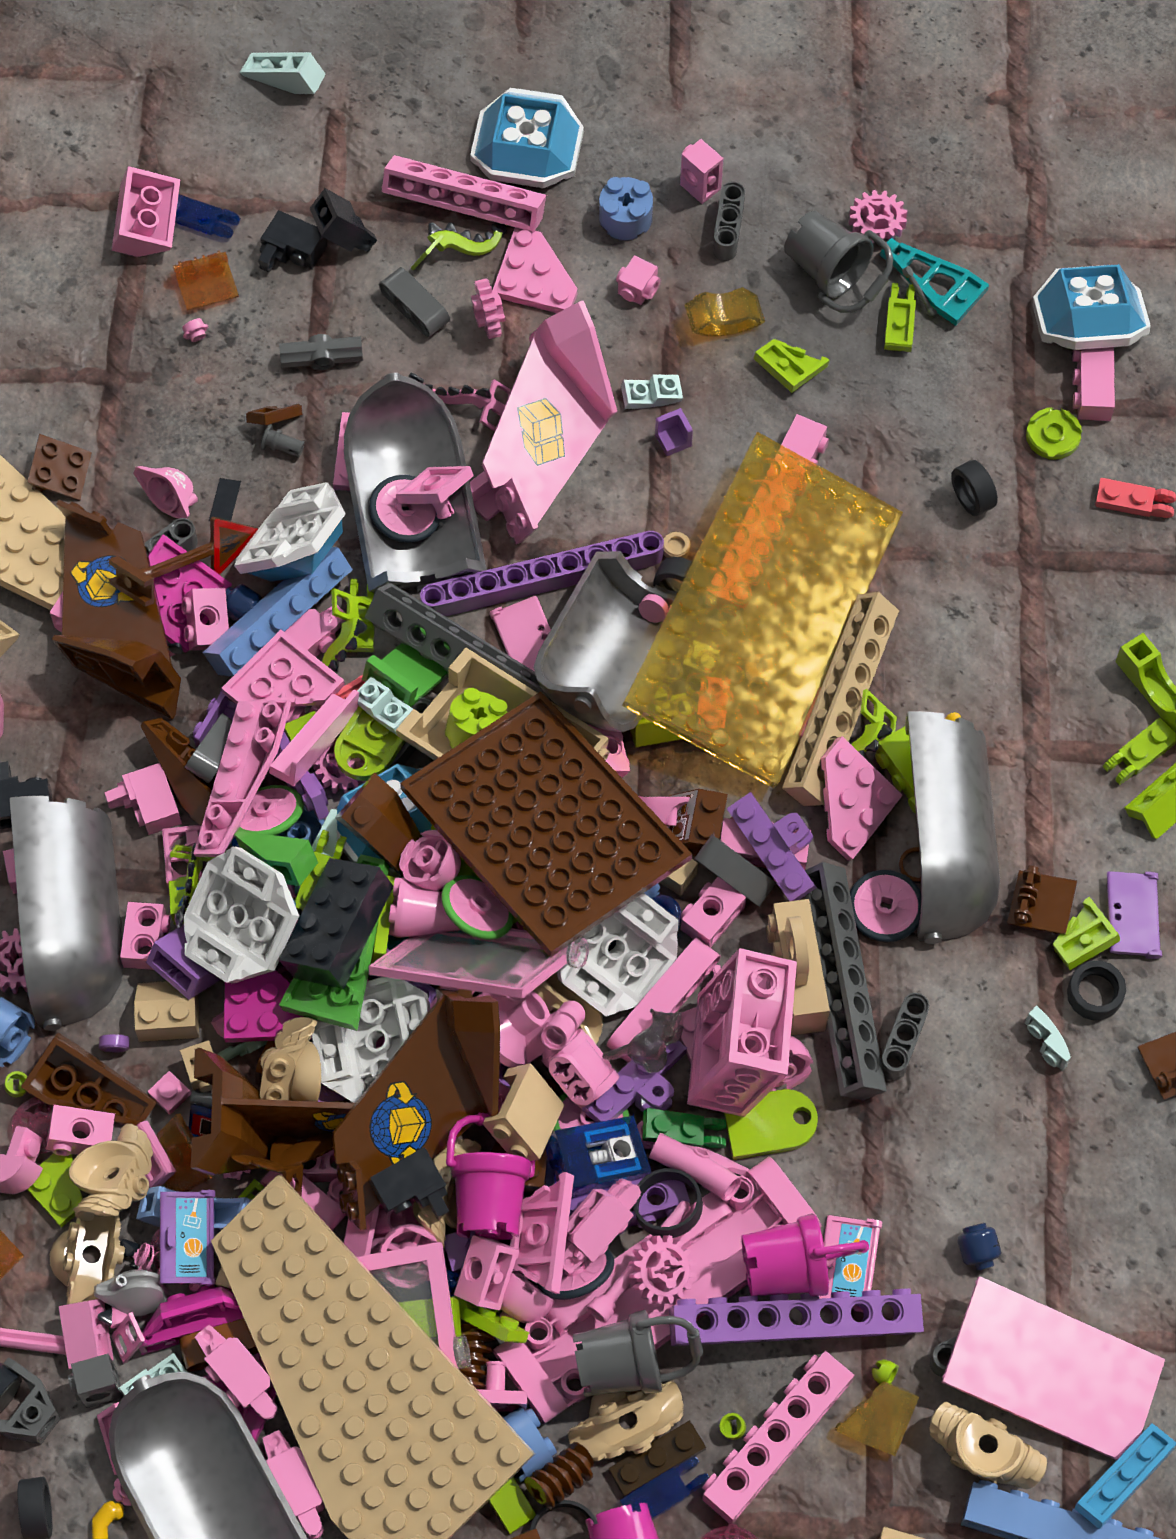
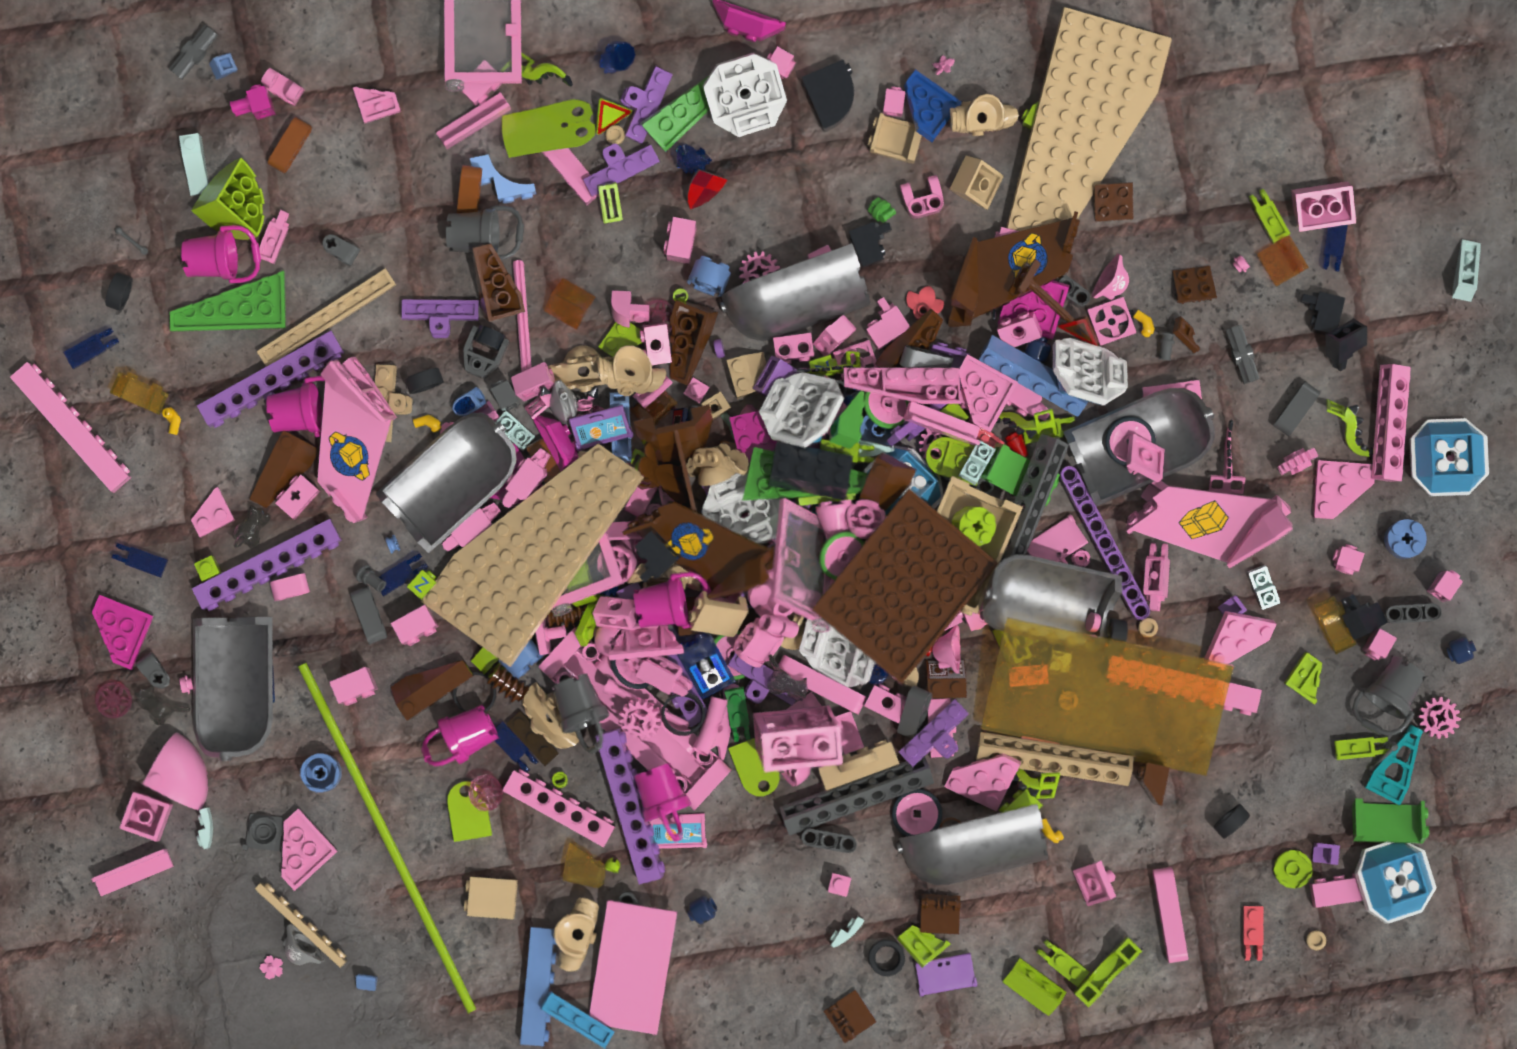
camera: 75 degrees right, 20 degrees up
none -> rock [452,387,486,416]
none -> bright pink tile [813,315,857,357]
none -> bright pink brick [827,873,851,897]
none -> coral plate [906,286,944,320]
none -> red cone [1004,431,1029,457]
none -> bright pink plate [1071,549,1090,567]
none -> bright pink tile [1073,861,1116,906]
none -> bright pink piece [1087,297,1136,346]
none -> yellow arm [1133,310,1155,337]
none -> reddish brown slope [1137,763,1170,806]
none -> bright pink hinge [1144,543,1170,611]
none -> bright pink beam [1152,867,1188,963]
none -> reddish brown hinge [1172,266,1217,305]
none -> bright pink plate [1203,611,1276,667]
none -> lime hinge [1249,189,1290,244]
none -> tan tile [1306,931,1326,950]
none -> medium lavender panel [1312,843,1340,865]
none -> black hinge [1341,594,1388,640]
none -> bright green panel [1352,799,1429,844]
none -> bright pink brick [1362,629,1397,661]
none -> dark blue head [1446,636,1477,664]

